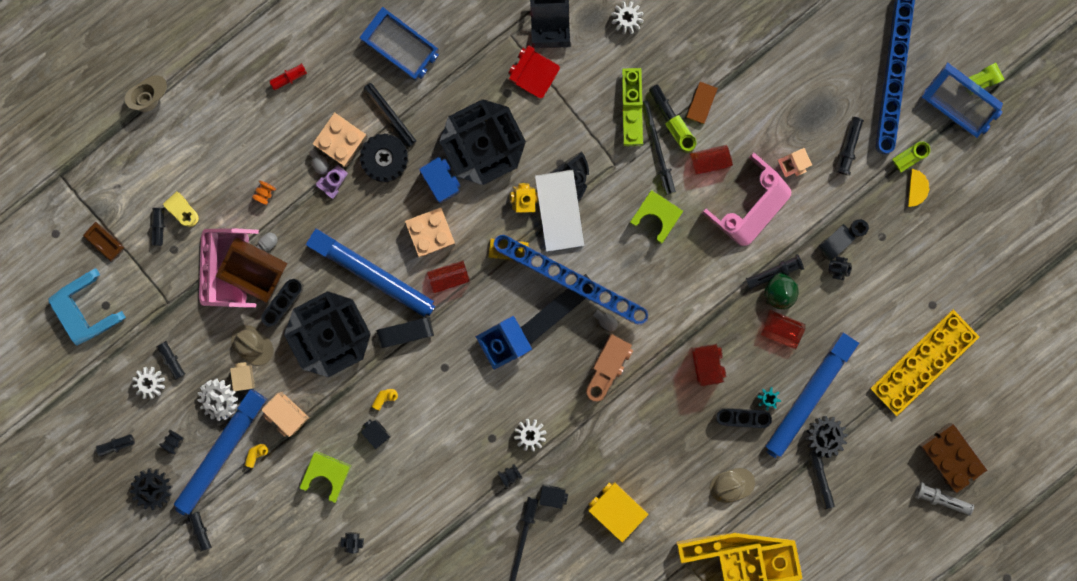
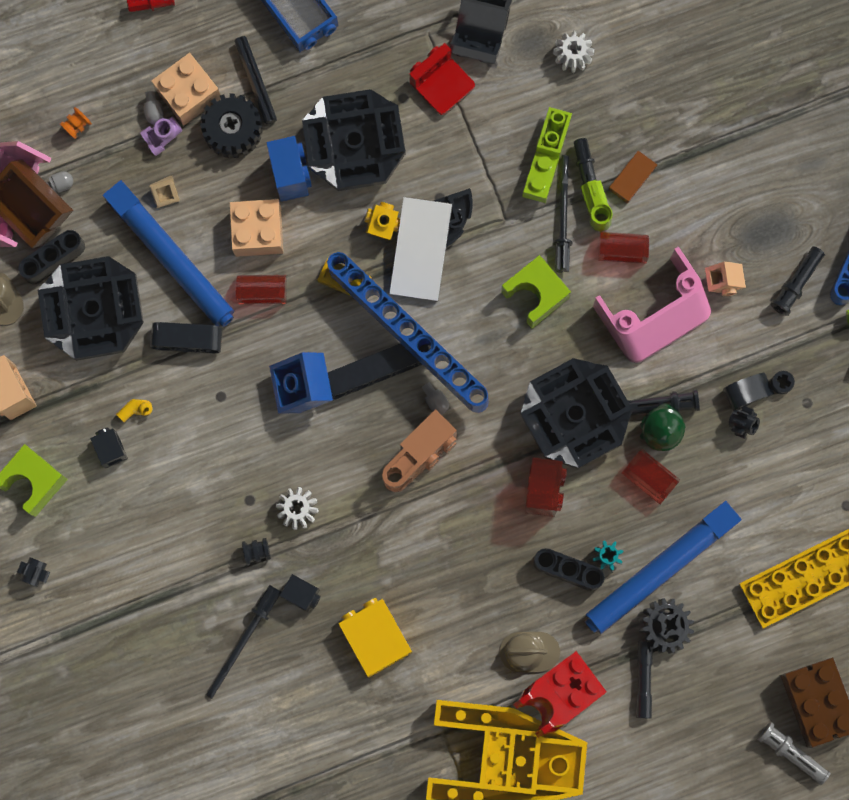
camera: 25 degrees right, 10 degrees down
none -> tan slope [149,176,180,208]
none -> red brick [513,651,607,738]
none -> black piece [520,358,632,469]

